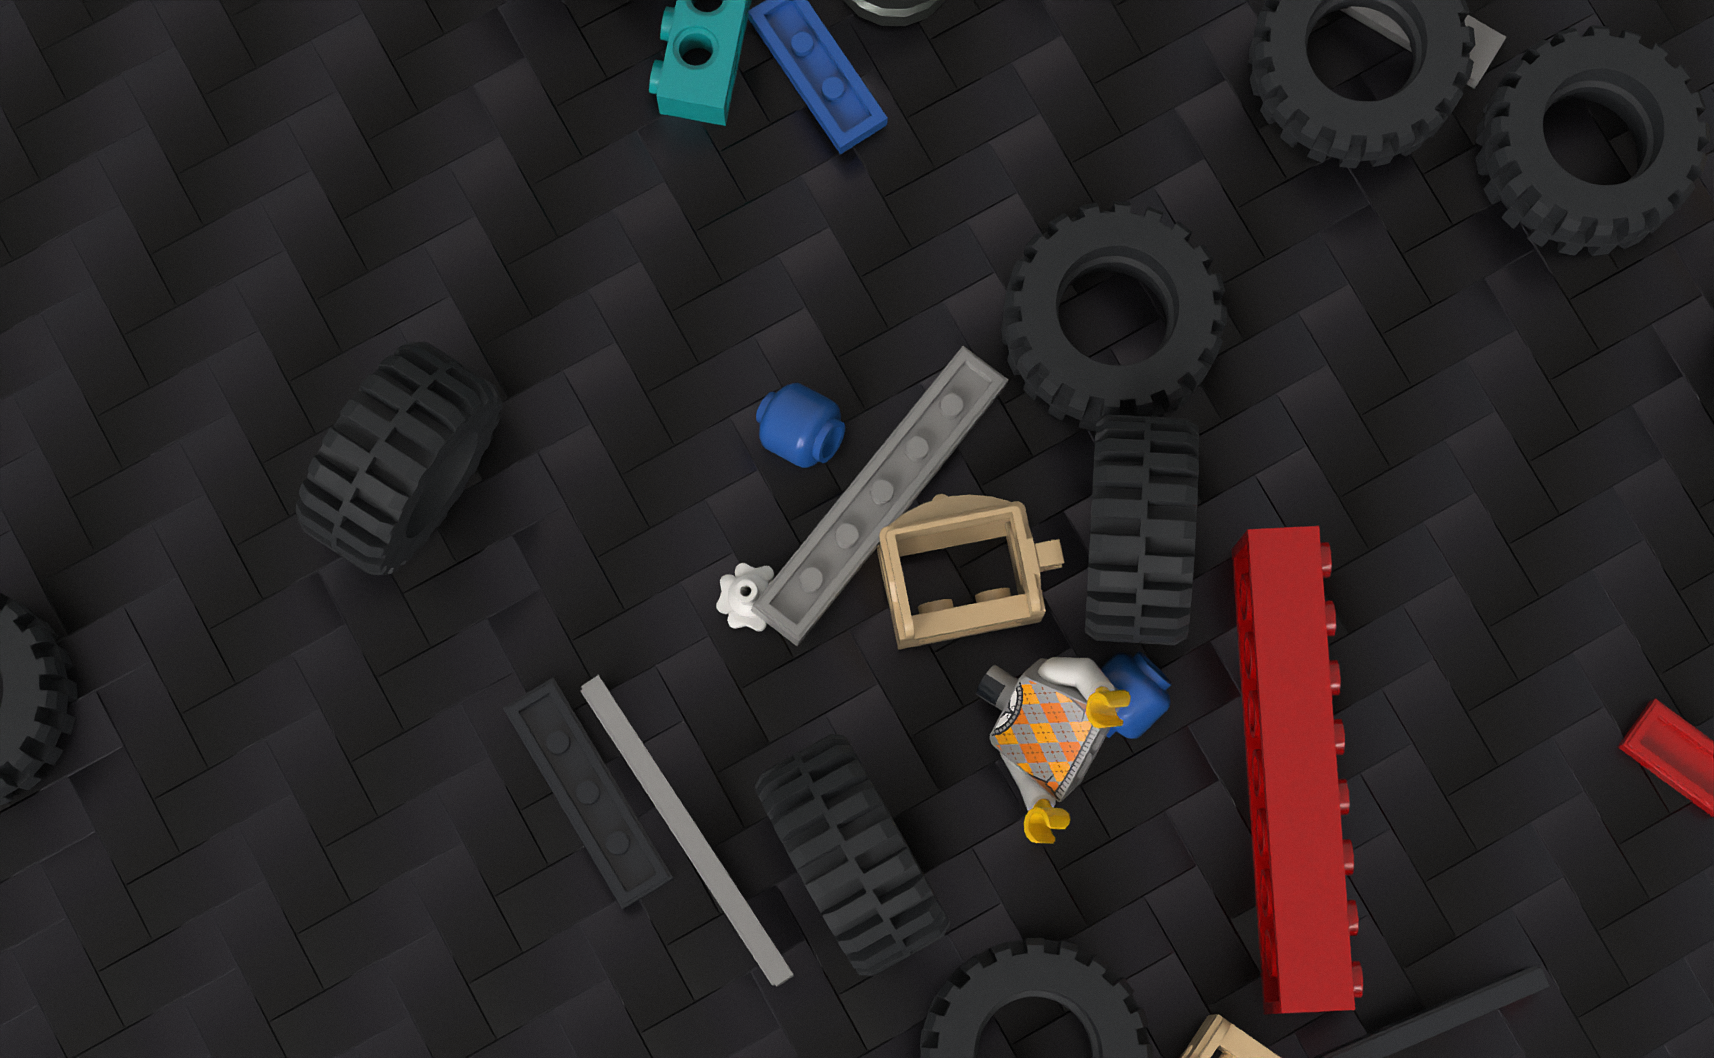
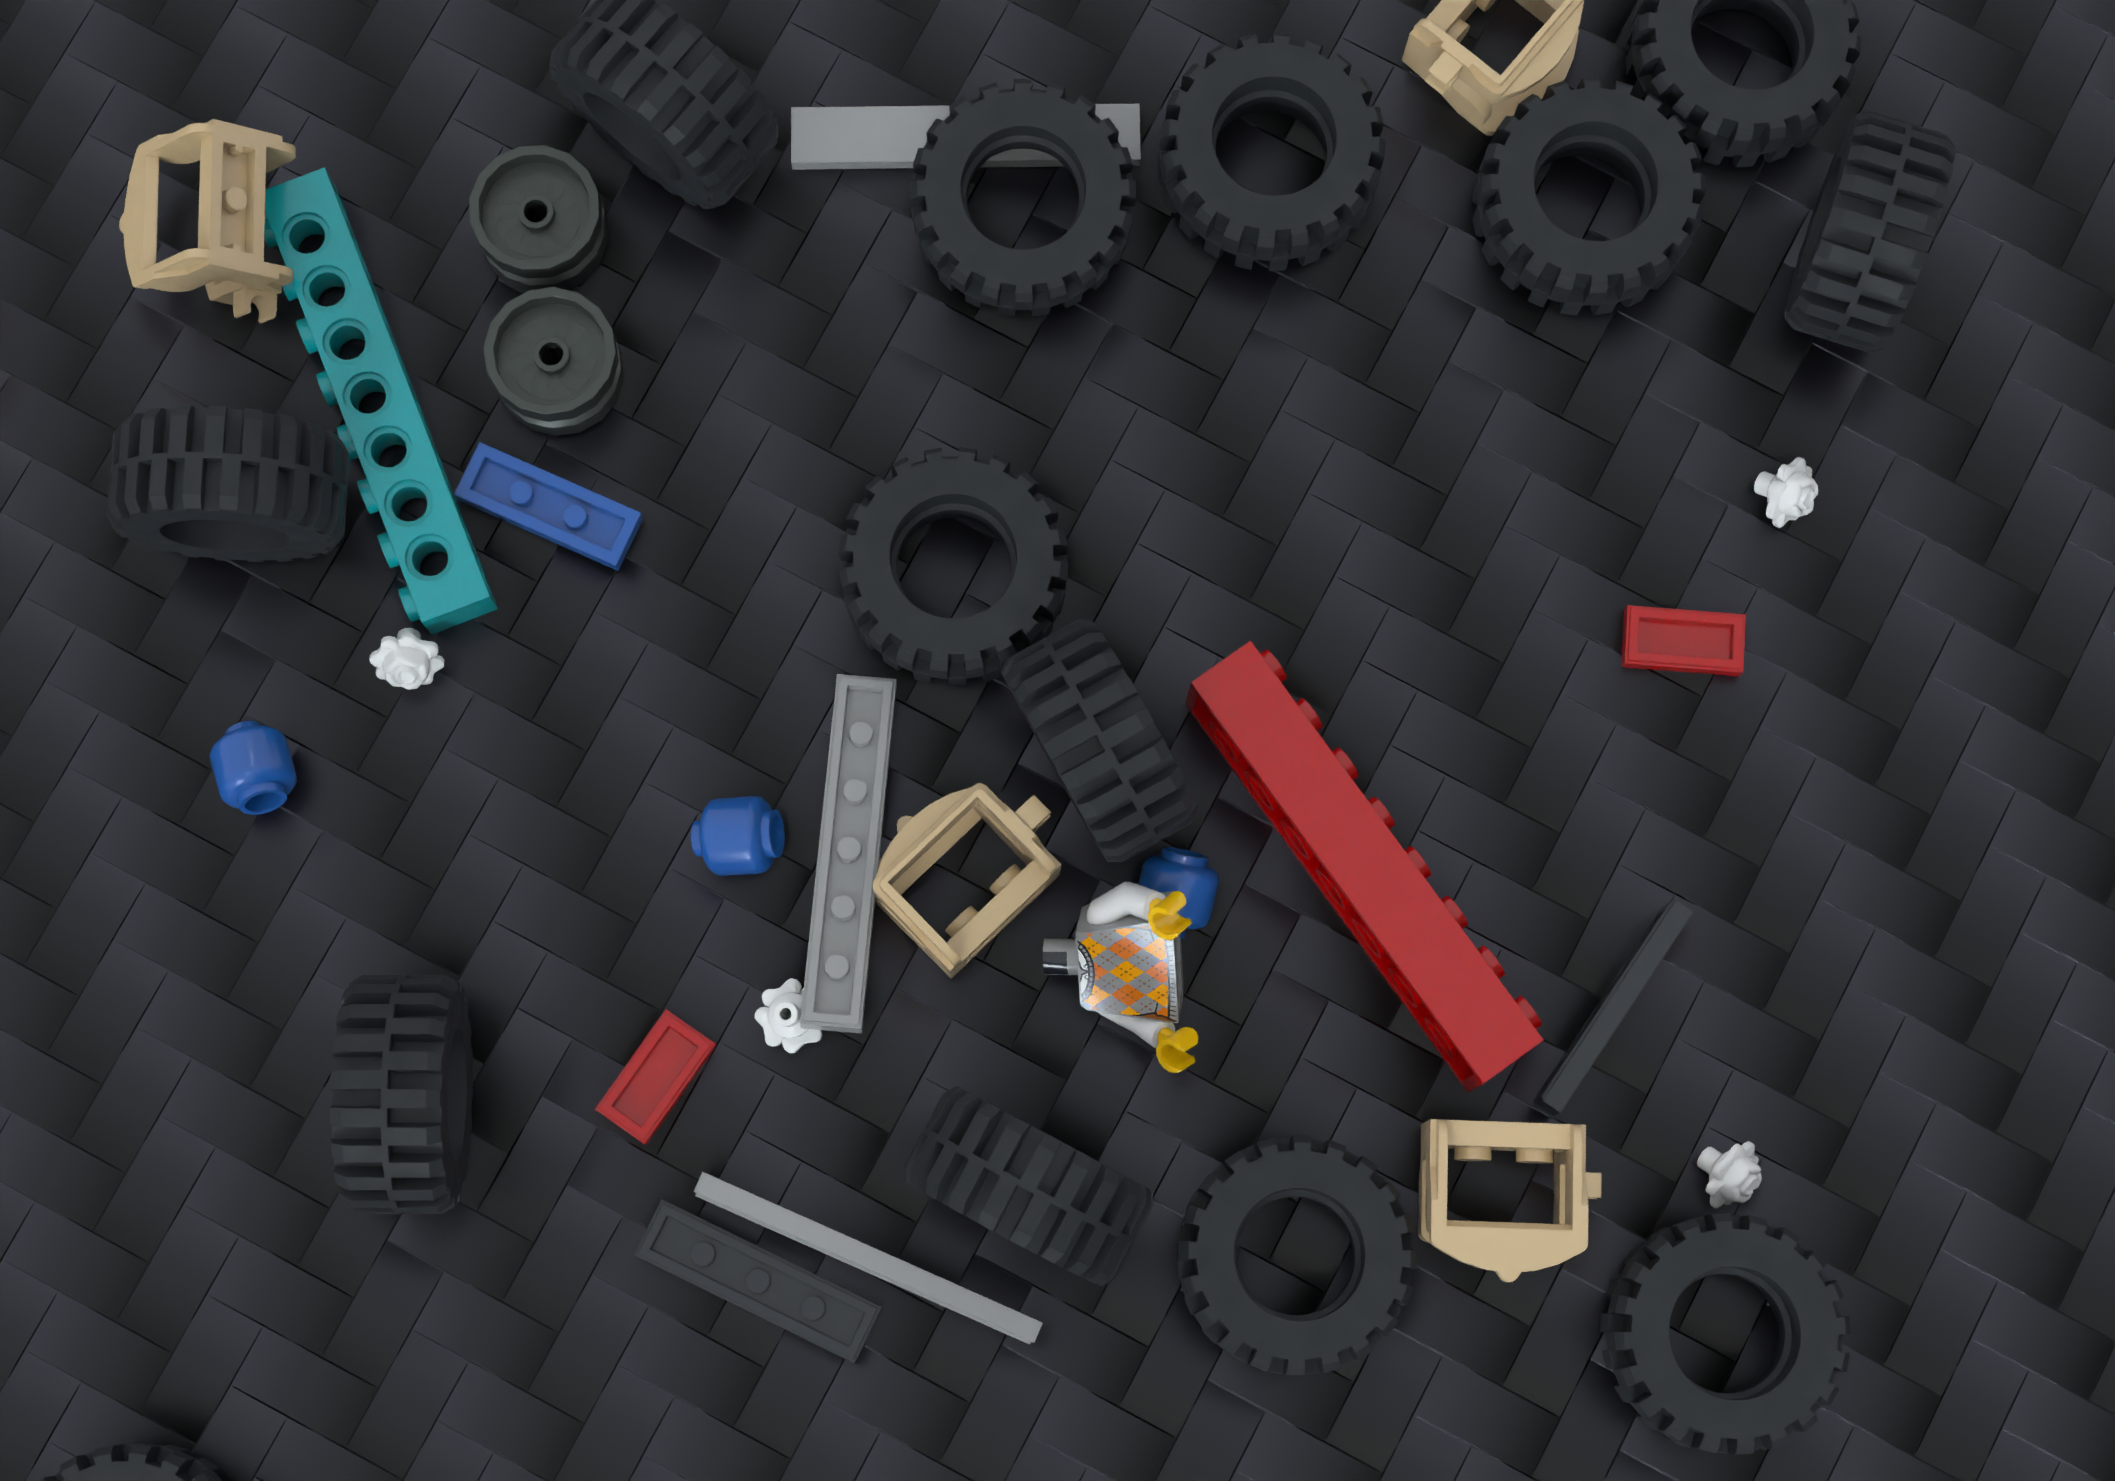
camera: 35 degrees left, 0 degrees up
none -> blue head [210,721,297,815]
none -> white plant [369,628,445,690]
none -> red tile [595,1009,717,1145]

